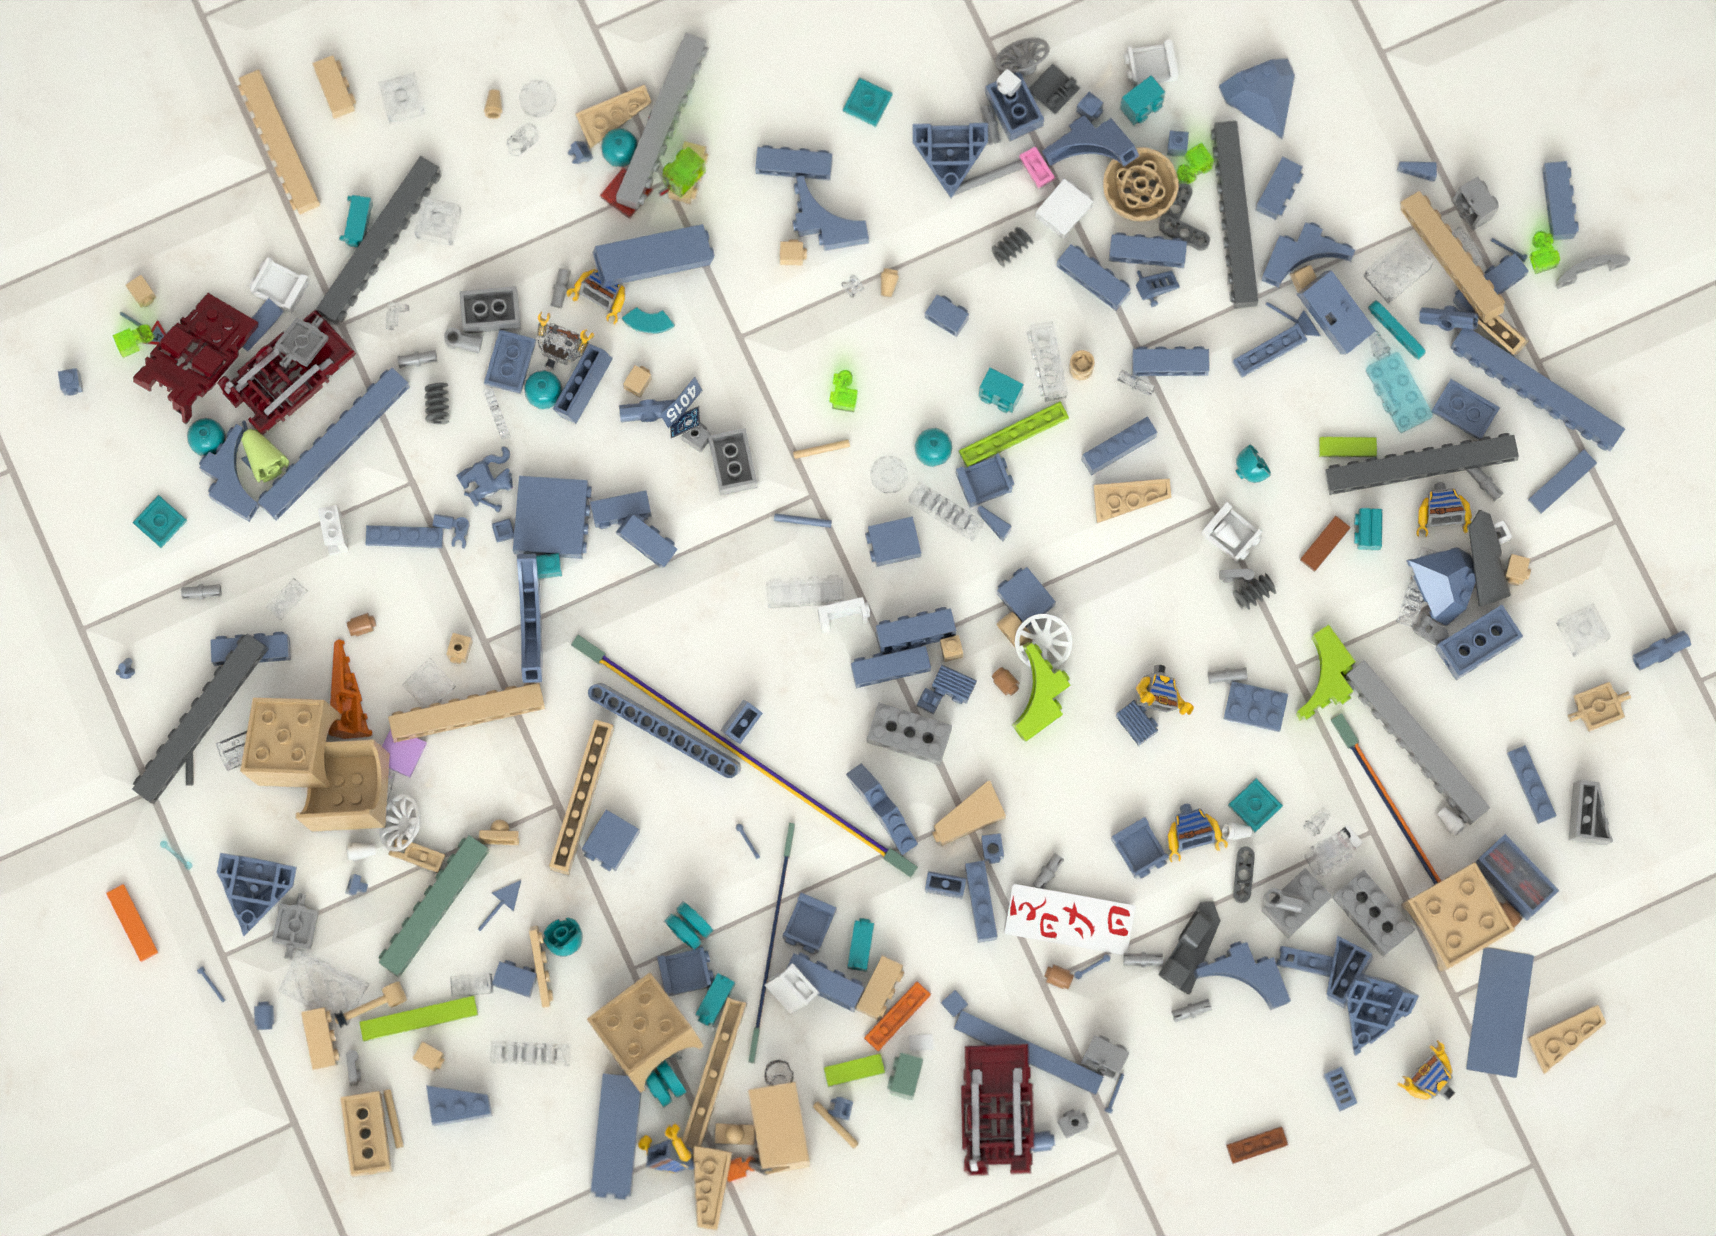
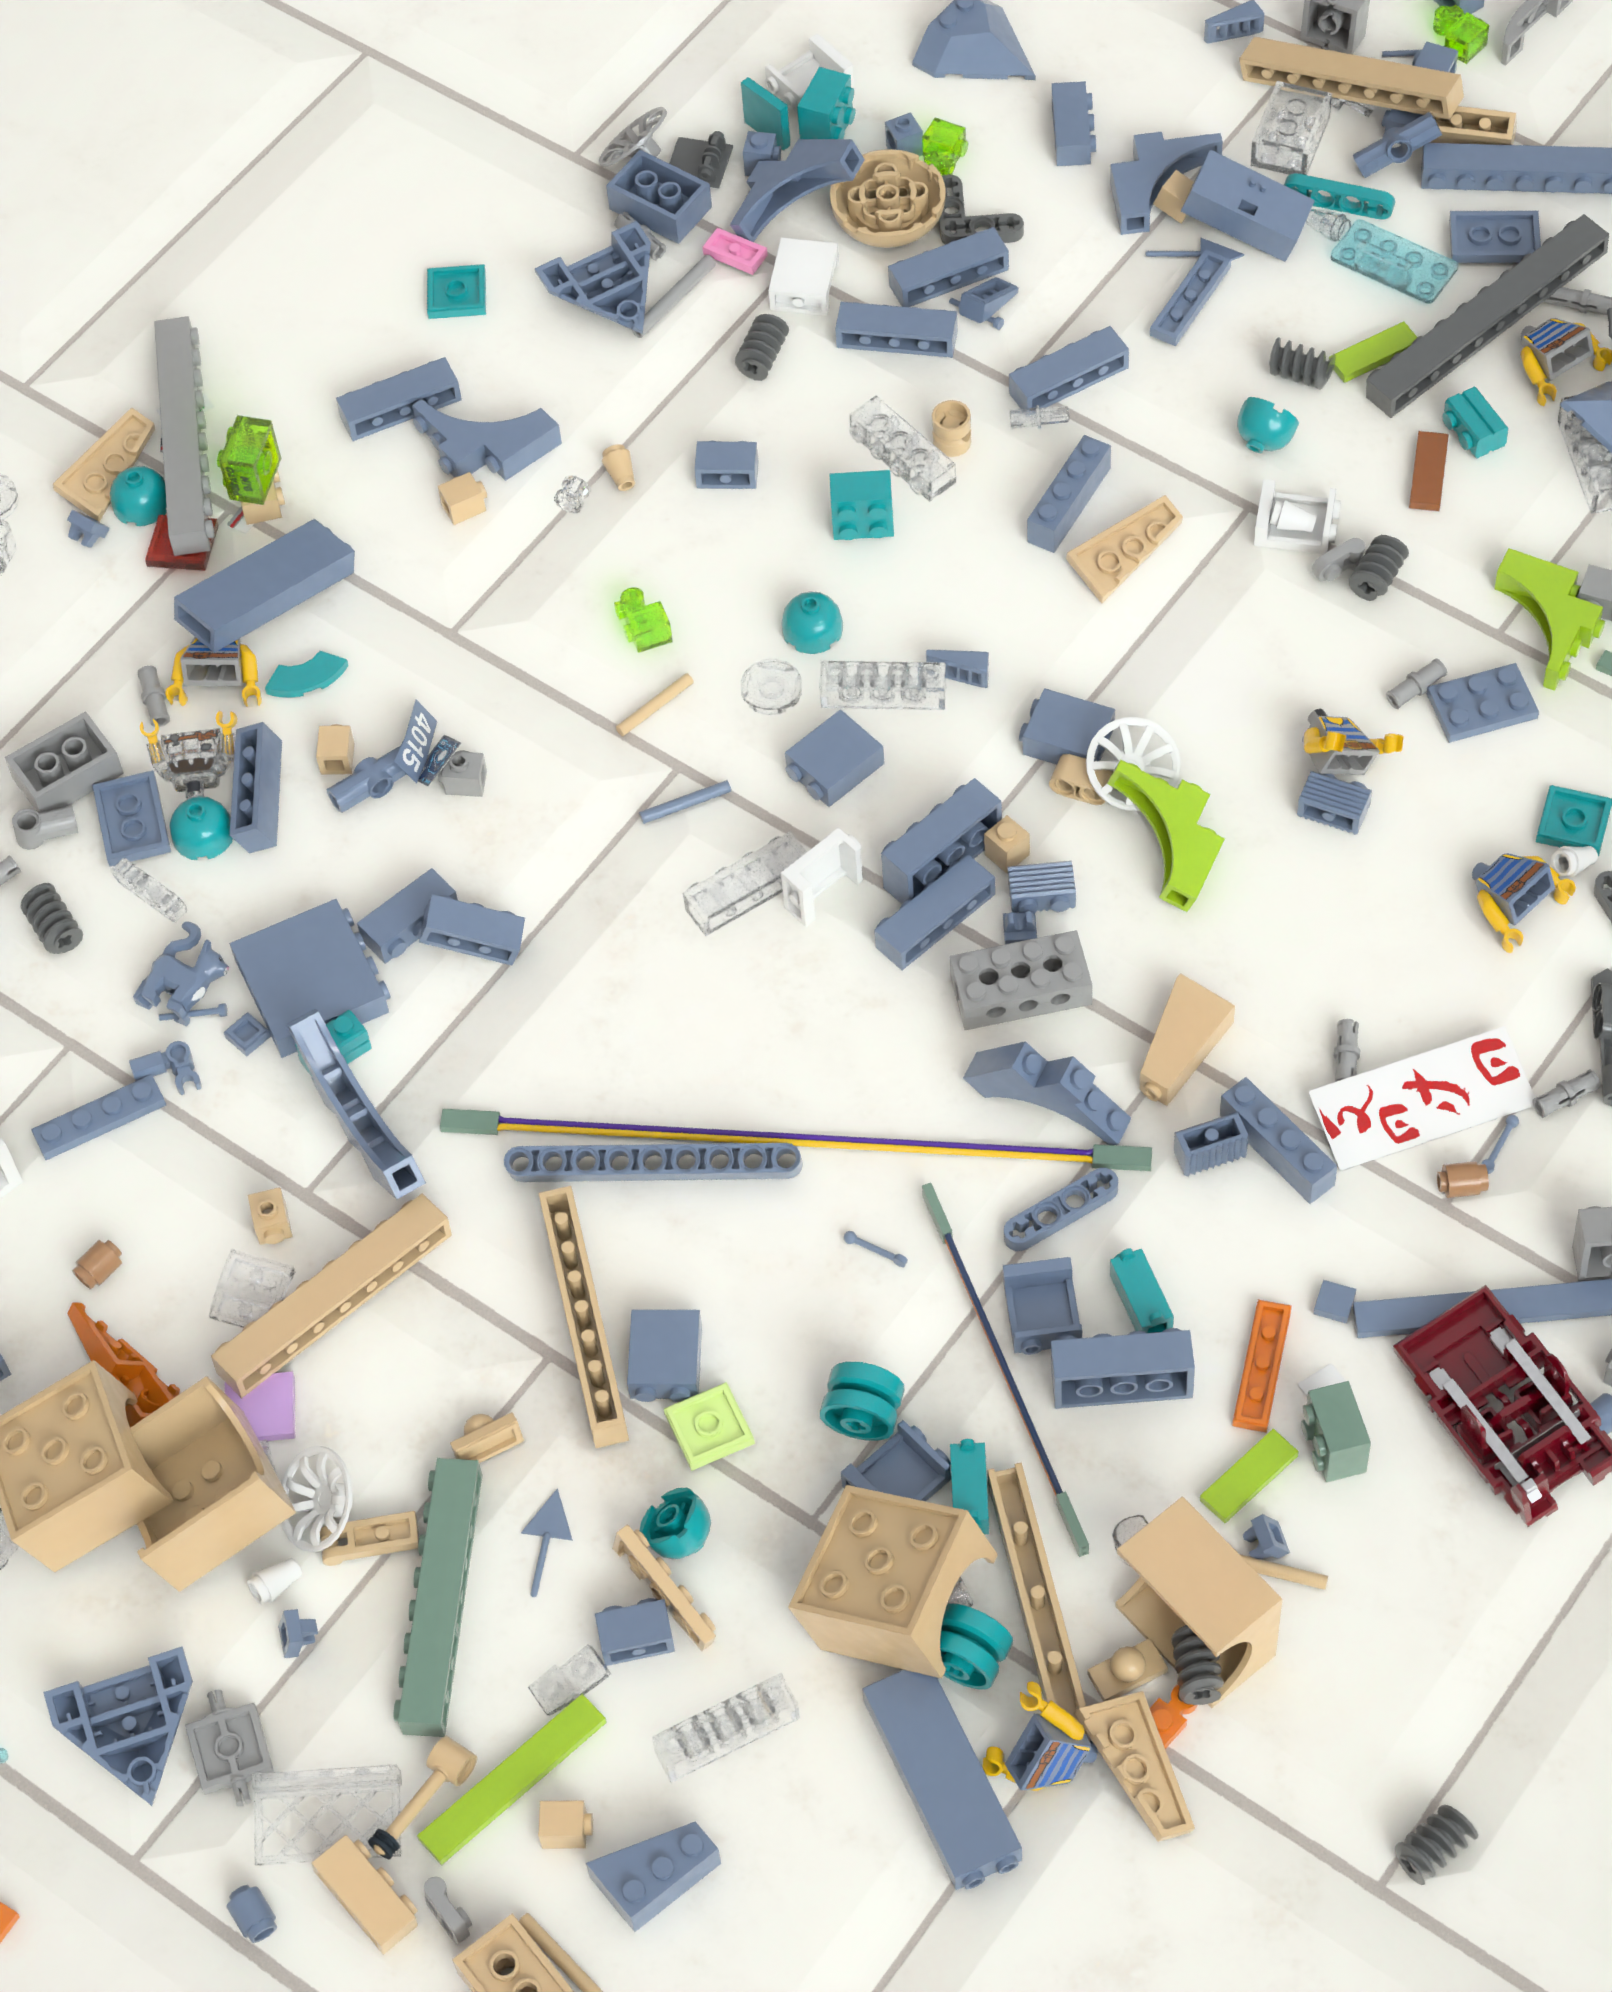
camera: 25 degrees left, 20 degrees down
sand blue piece [197,967,225,1003] -> none
light grey brick [708,428,758,496] -> none
sand blue brick [720,700,763,744] -> none
white panel [765,964,819,1014] -> none
tan brick [856,956,905,1020] -> none
sand blue panel [956,453,1014,508] -> none
lime tile [959,401,1069,467] -> none
sand blue brick [981,833,1004,864] -> none
medium nougat brick [991,667,1019,696] -> none
white plate [997,69,1021,97] -> none
sand blue panel [1111,817,1169,879] -> none
dark grey brick [1211,121,1258,308] -> none
none -> yellowish green plate [663,1382,755,1471]
none -> teal tile [741,77,791,151]
none -> sand blue beam [1004,1168,1118,1251]
none -> dark grey piece [1269,337,1336,390]

